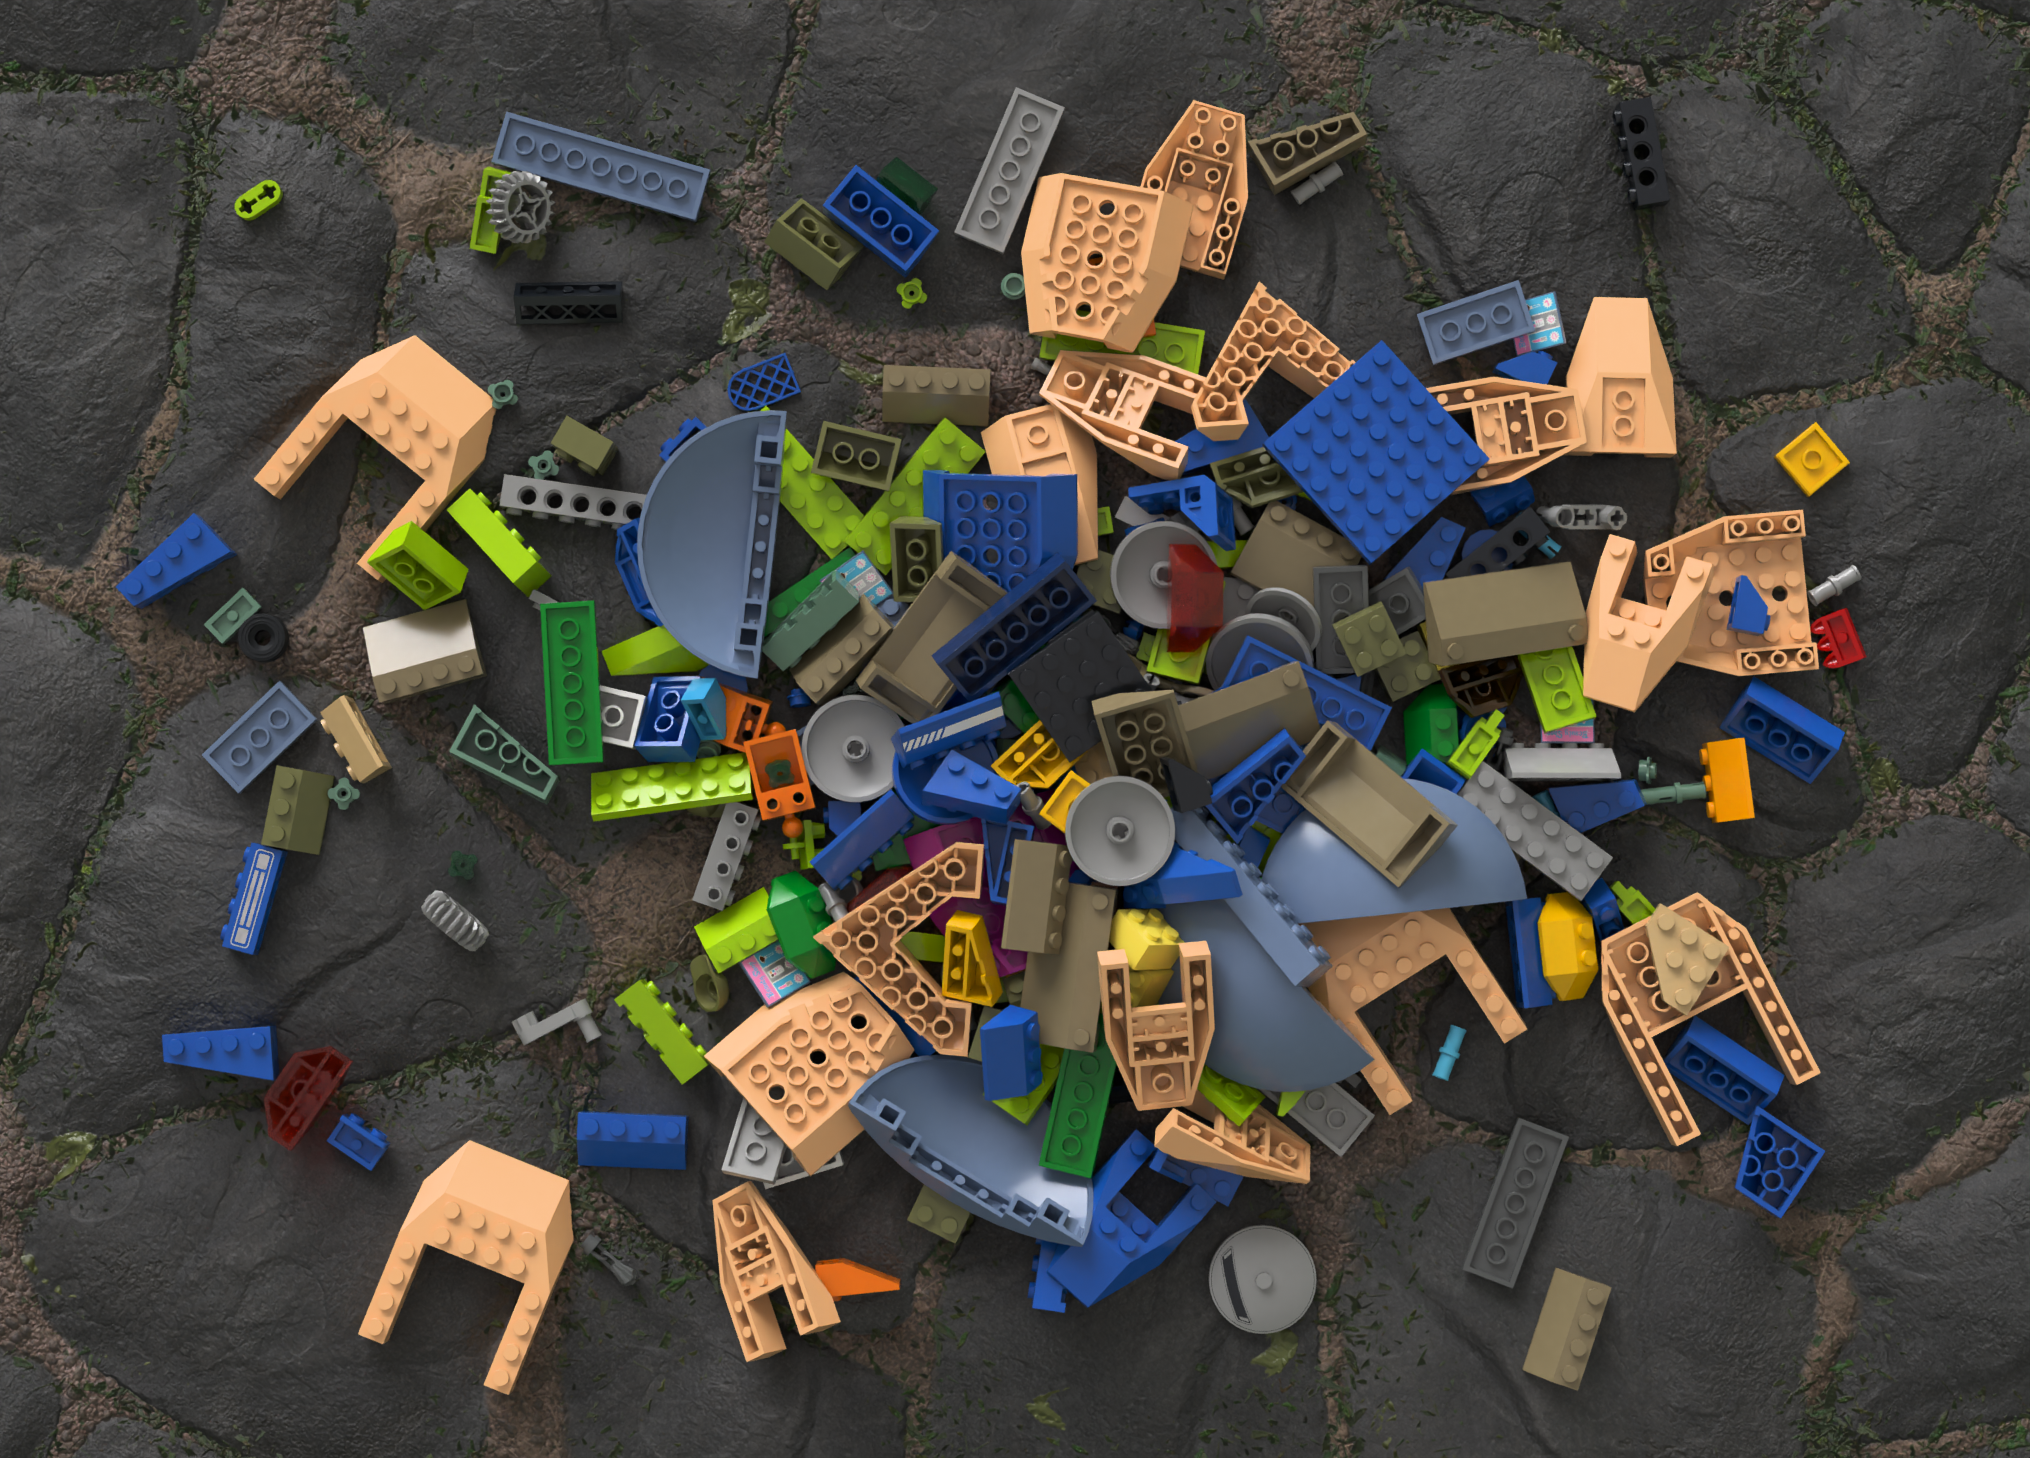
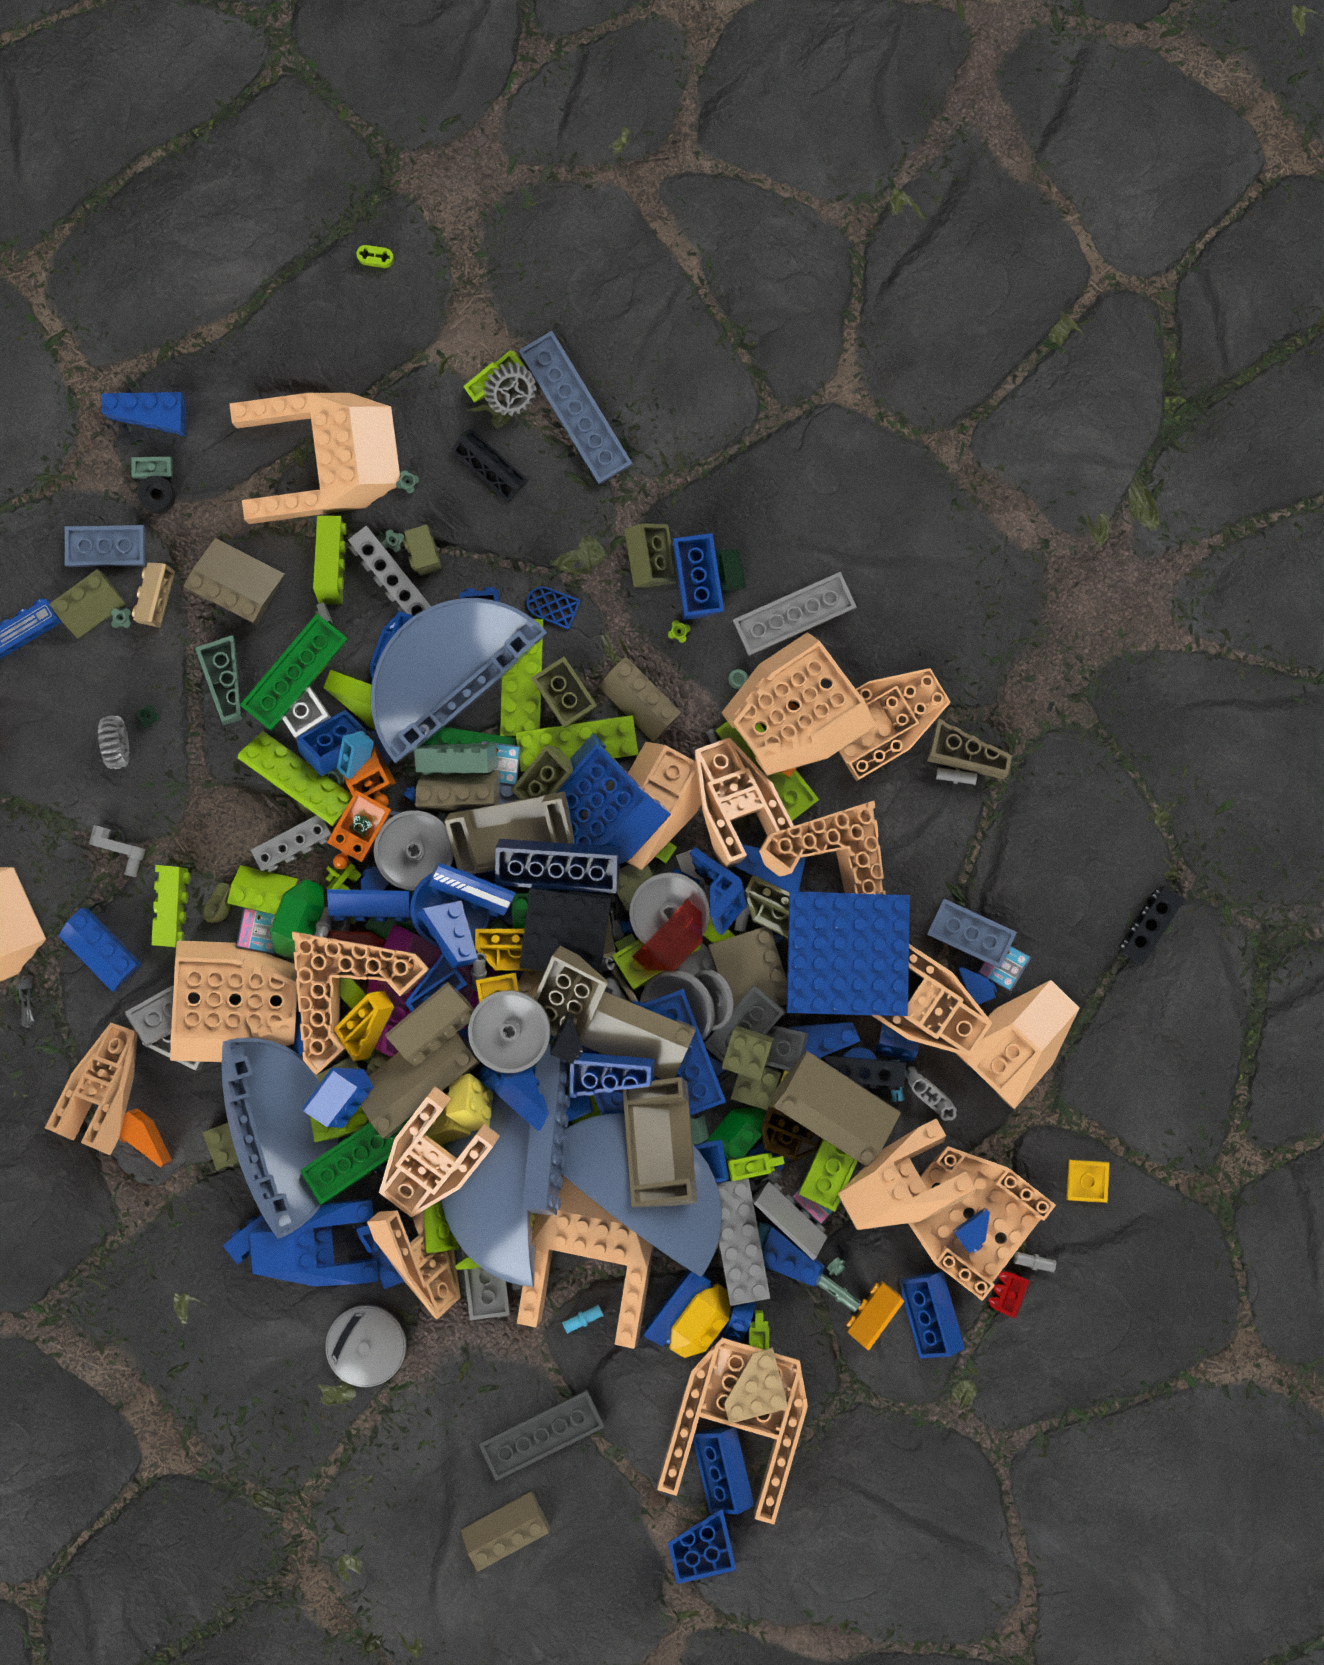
camera: 50 degrees right, 0 degrees up
lime slope [367,521,469,610] -> none

